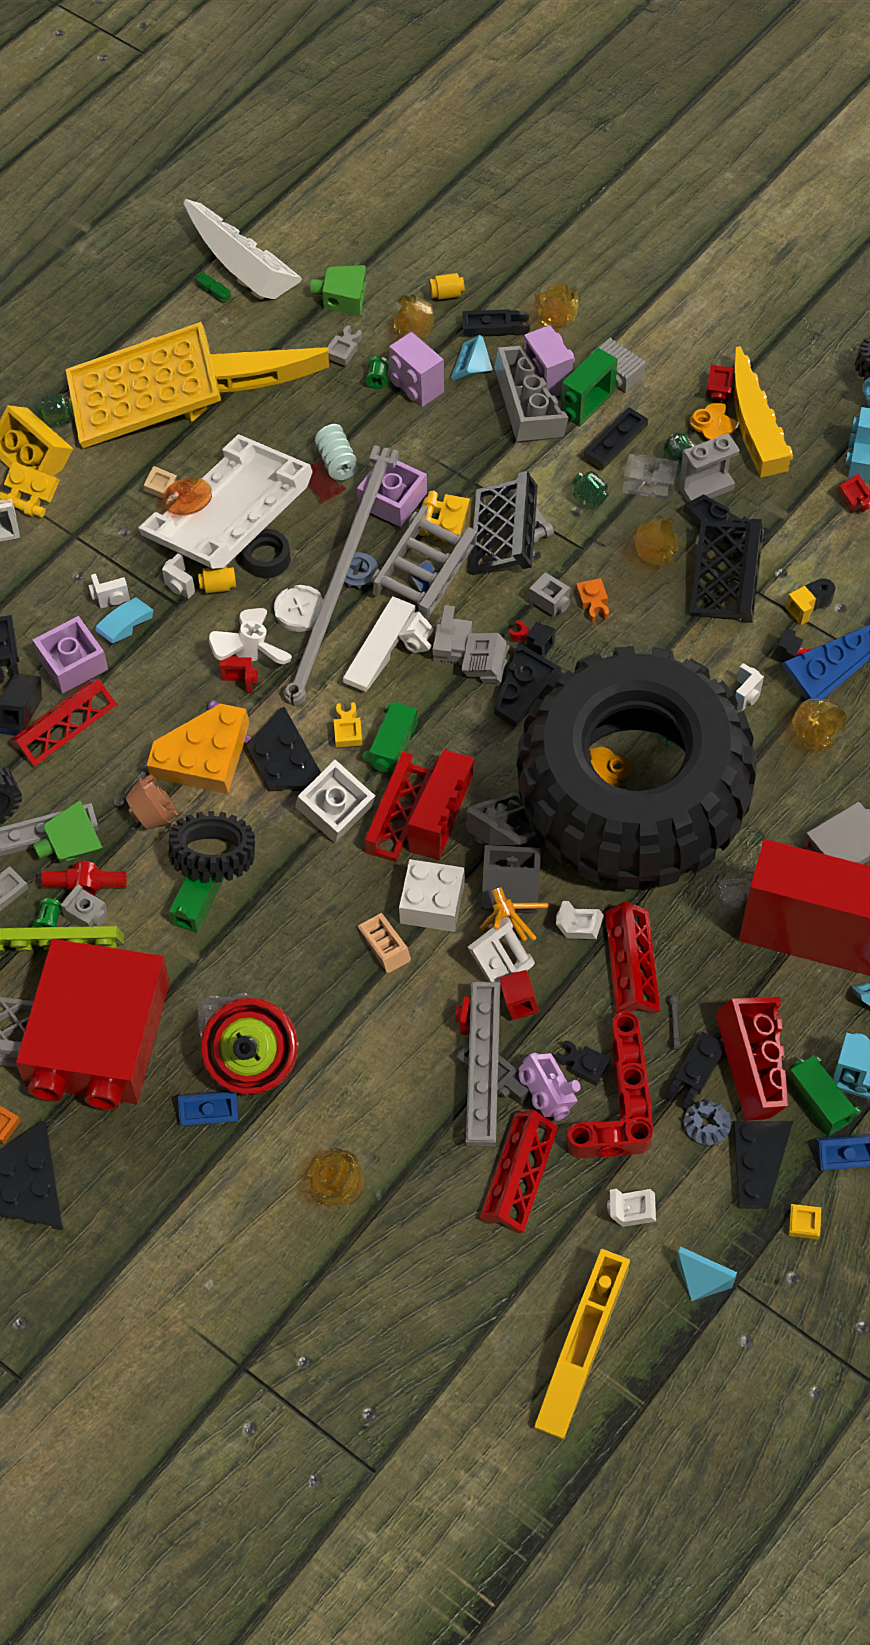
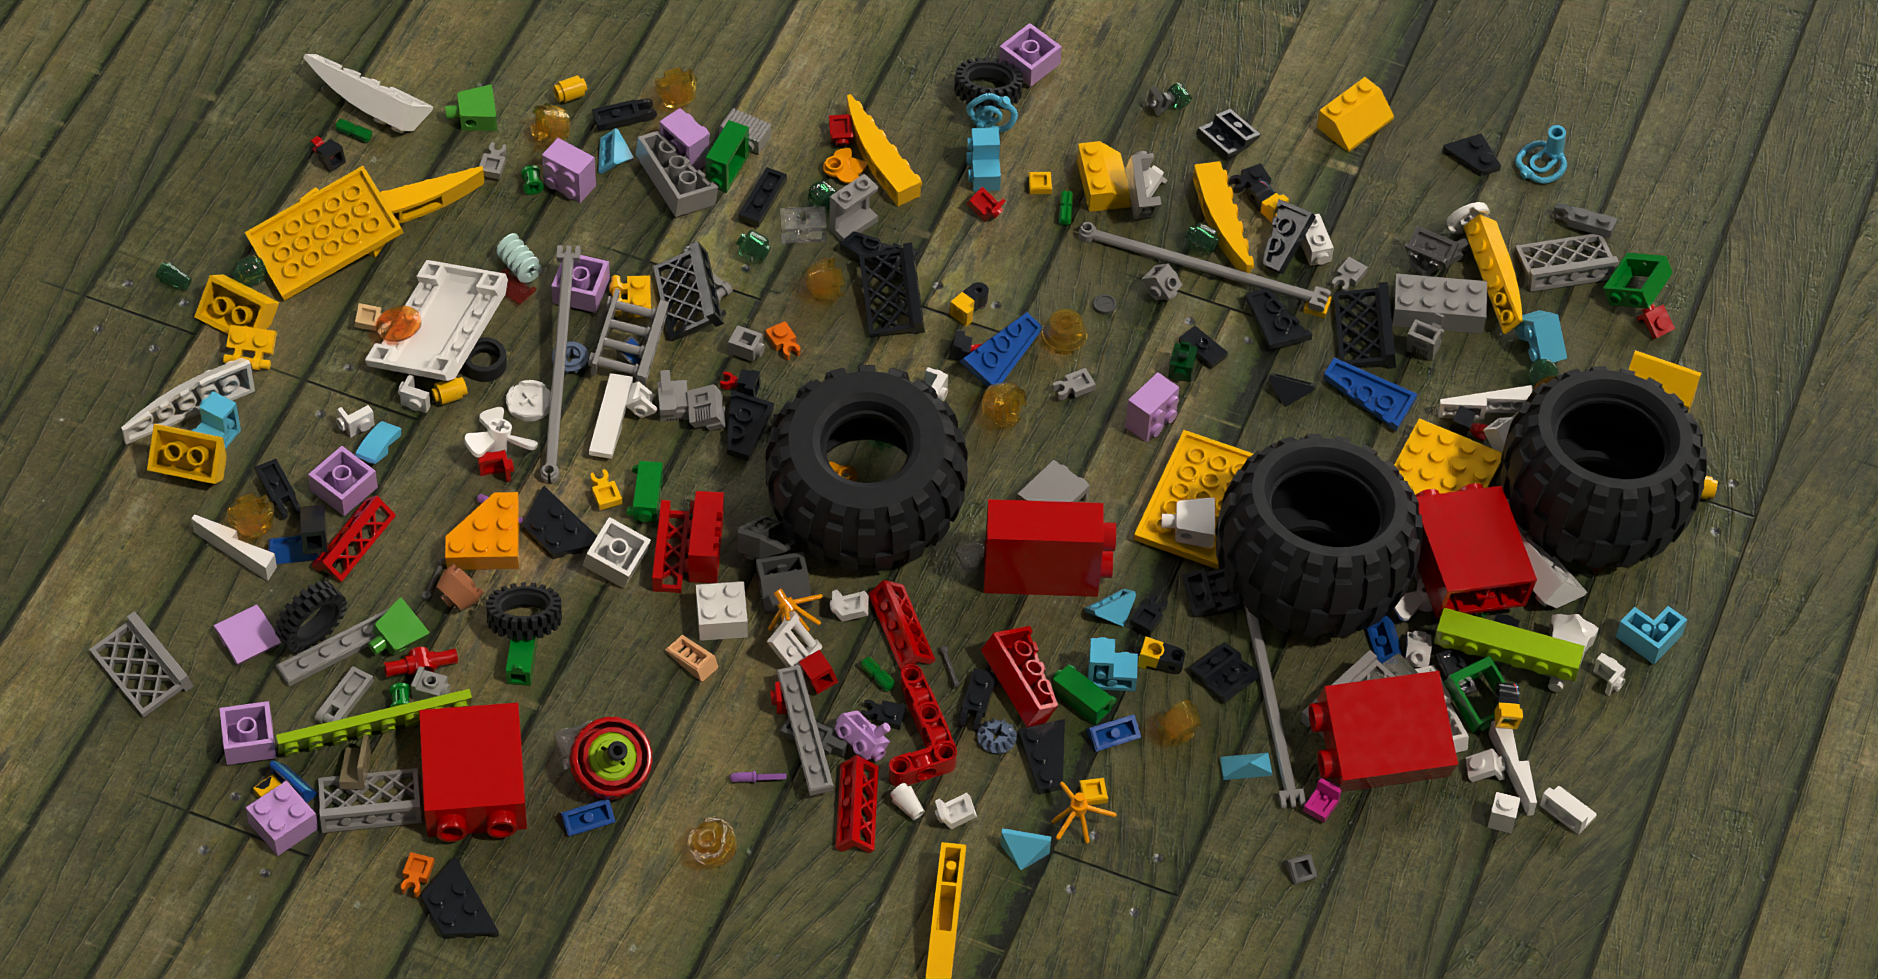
camera: 20 degrees left, 5 degrees down
none -> black piece [310,136,346,173]
none -> medium lavender piece [730,771,786,783]
none -> green piece [861,657,895,692]
none -> white cone [890,783,925,820]
none -> light orange plant [1052,782,1117,843]

